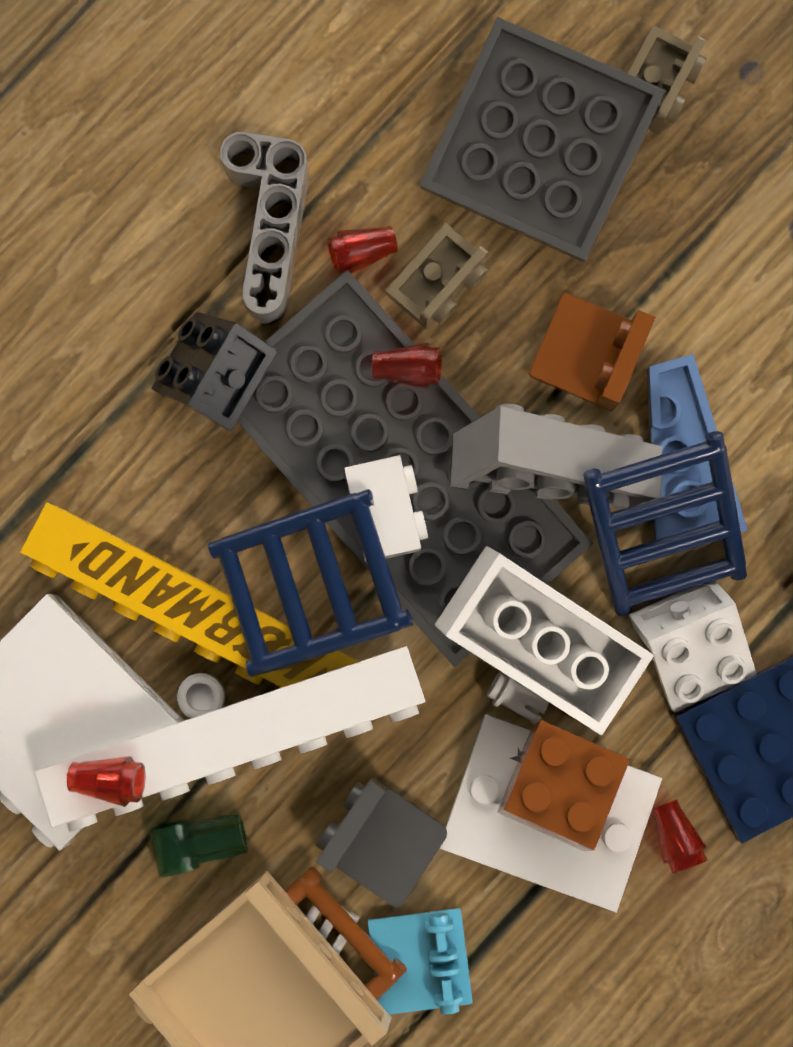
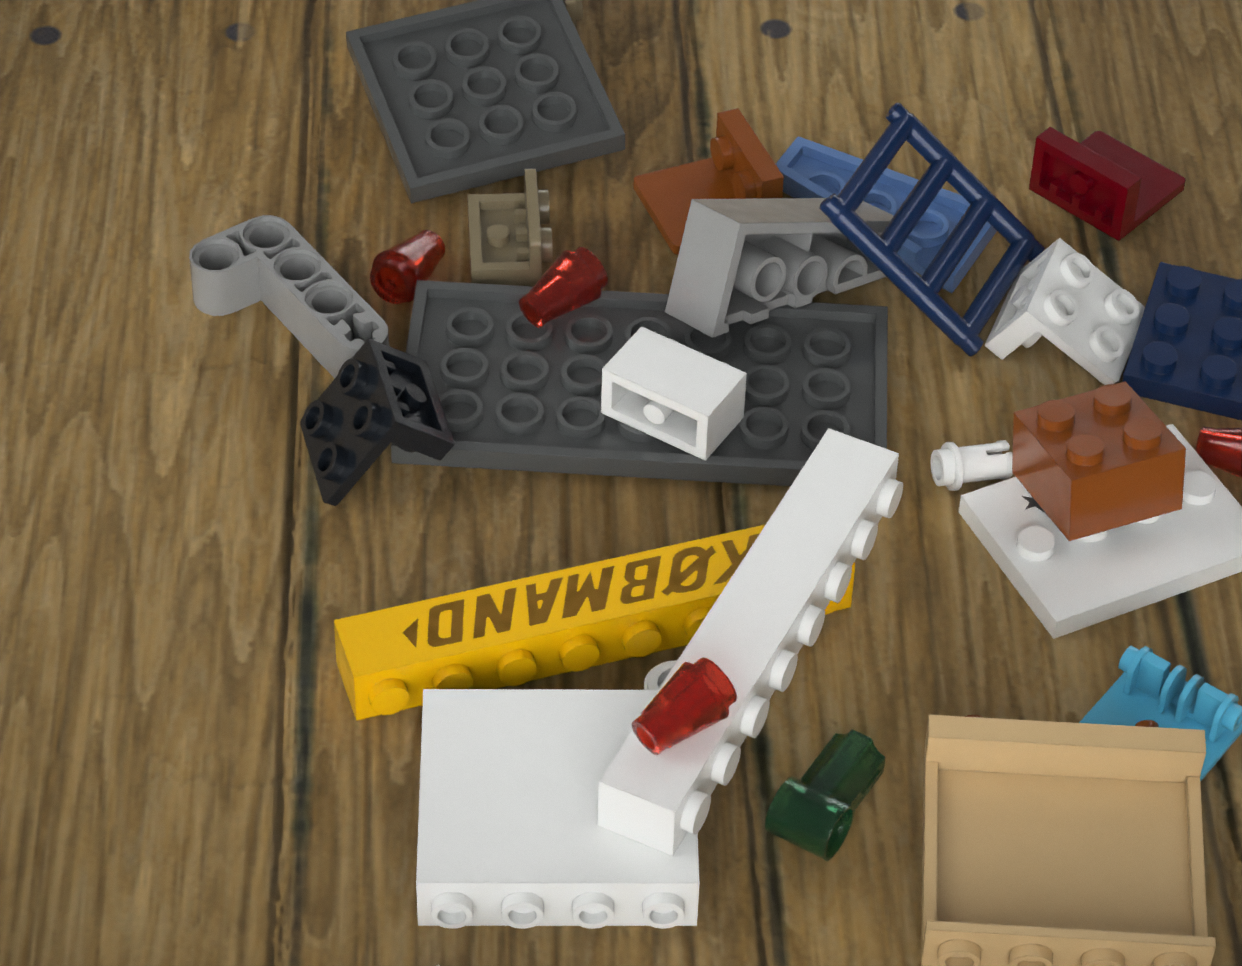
camera: 50 degrees left, 40 degrees down
dark blue bar [208,489,414,677] -> none
dark grey bracket [316,777,447,907] -> none
white brick [435,546,654,735] -> none

